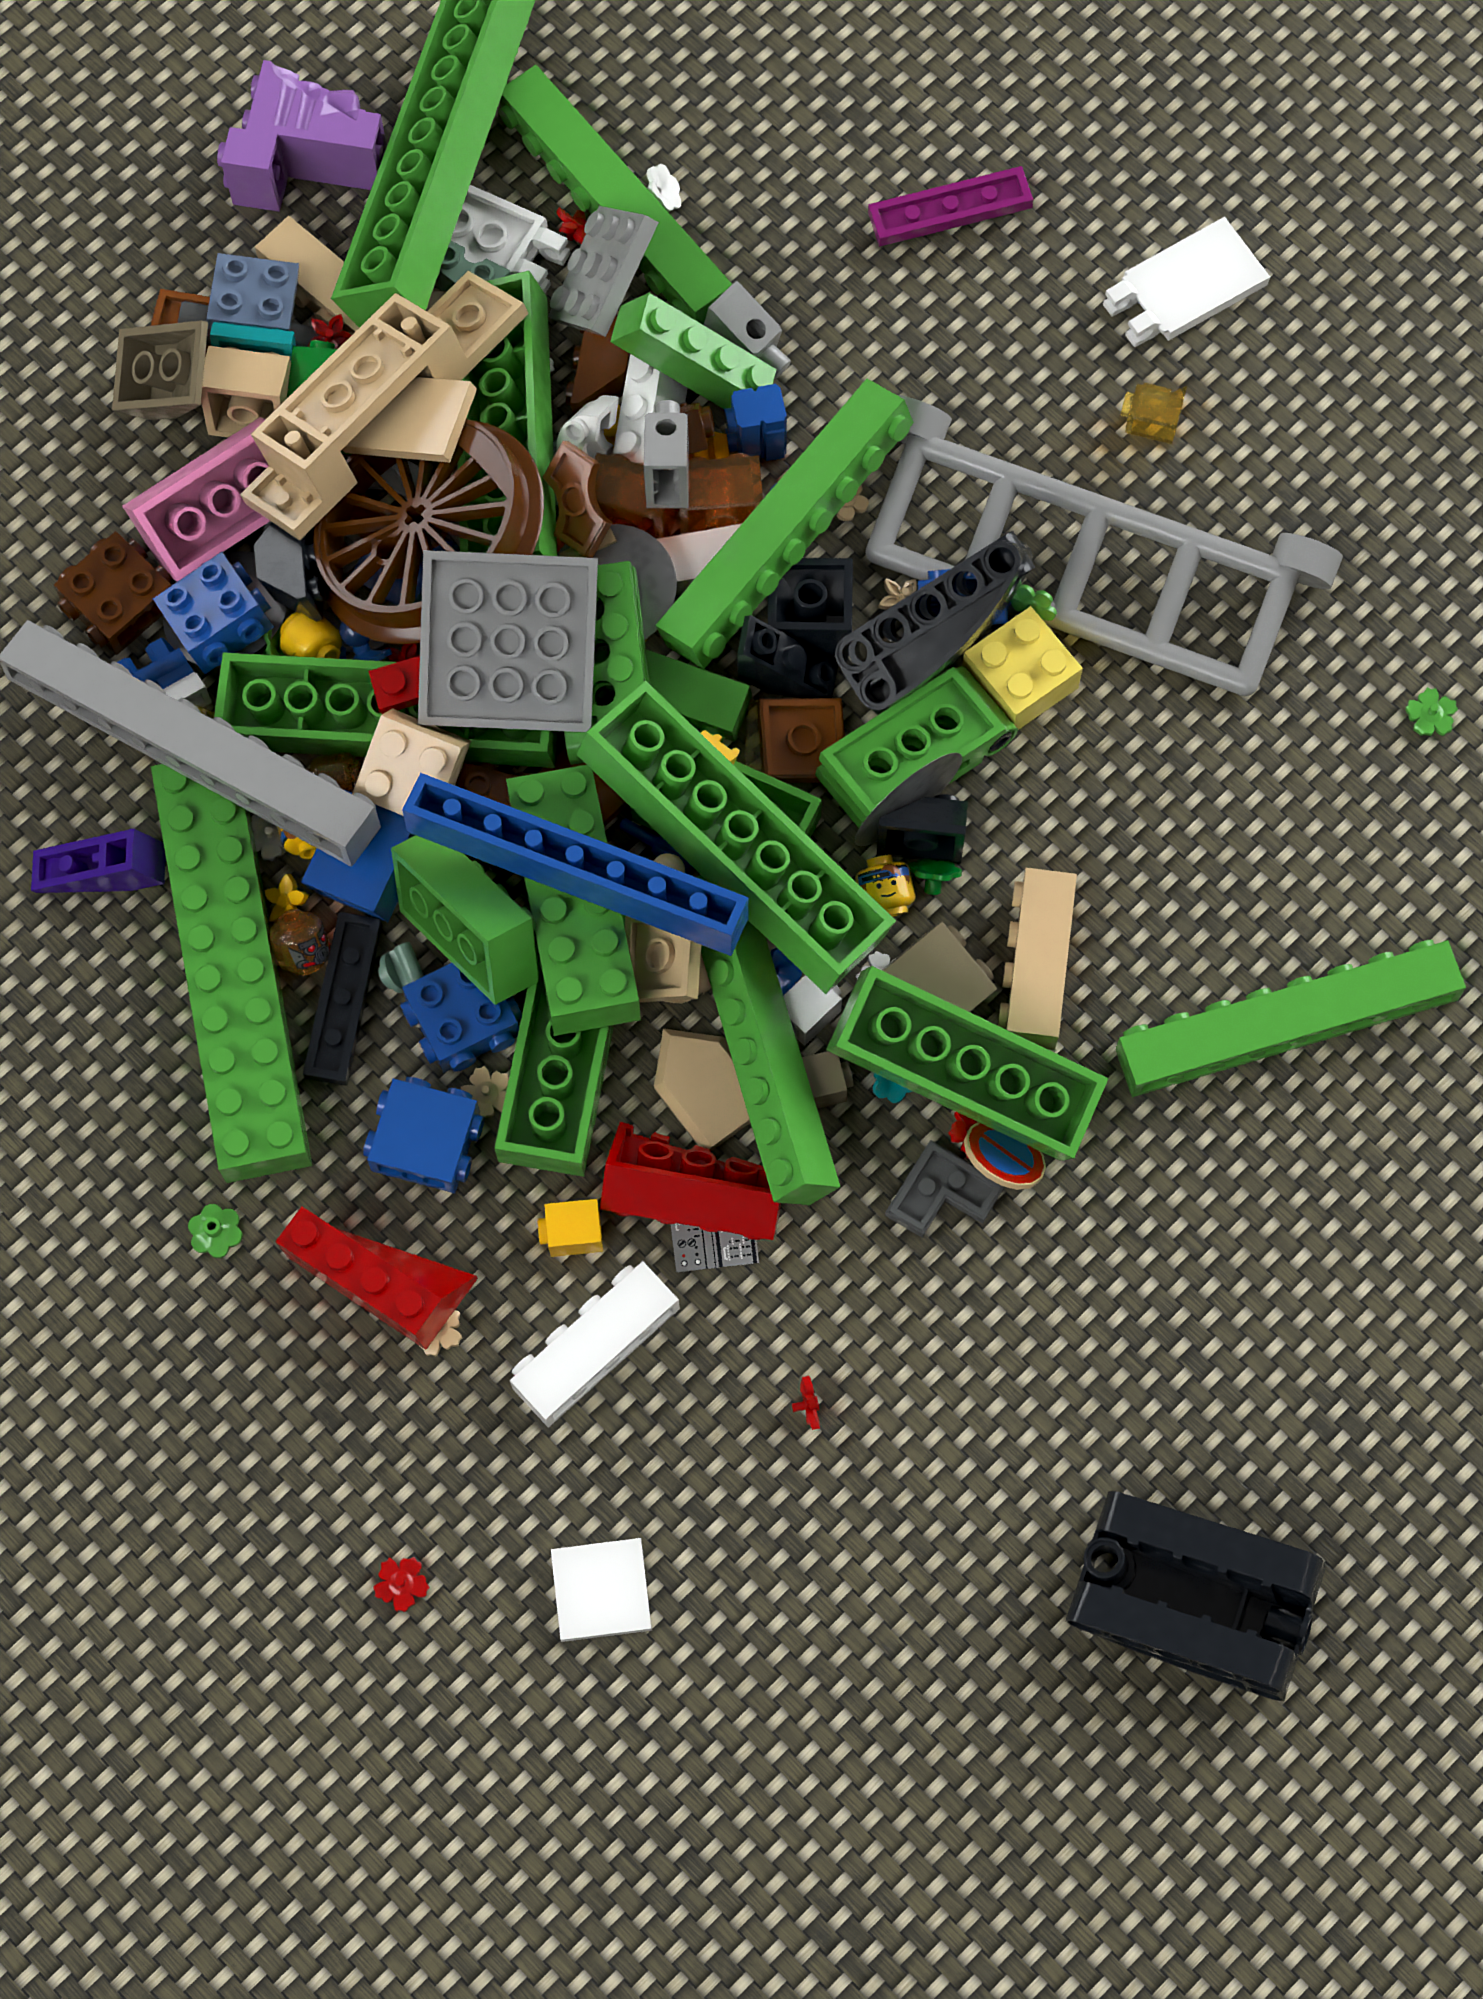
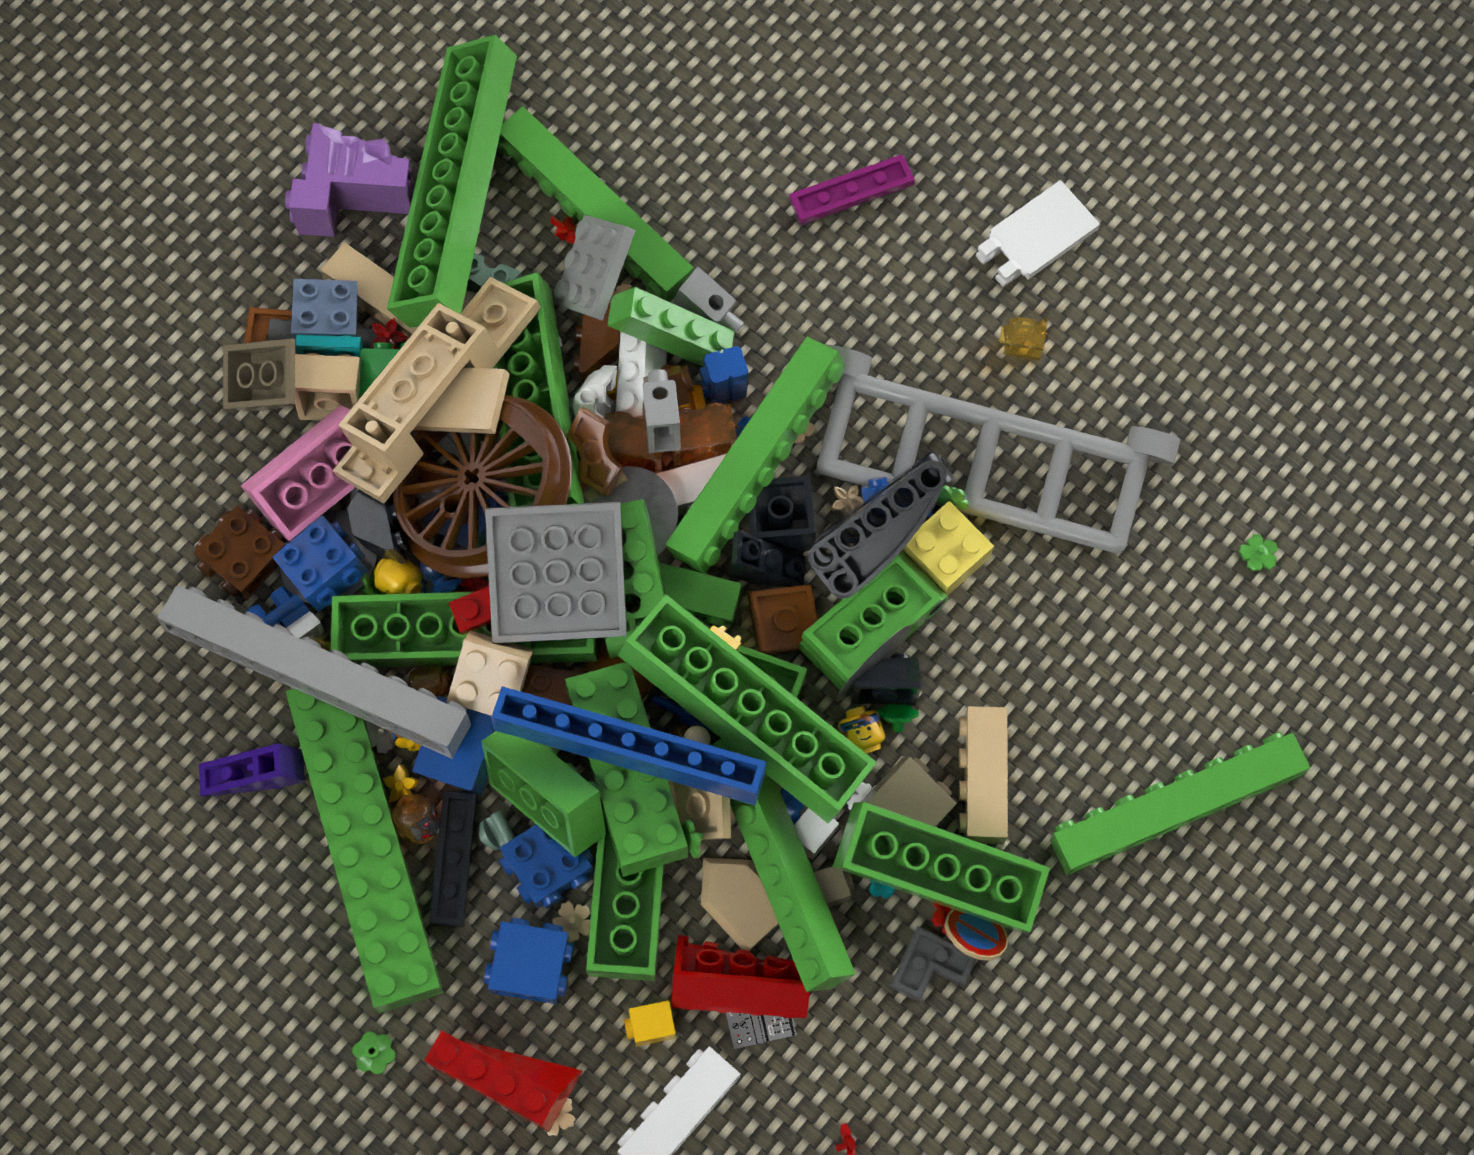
camera: 10 degrees left, 0 degrees up
white tile [451,185,571,293] -> none
white plant [647,164,681,212] -> none
none -> bright green plant [681,819,704,858]

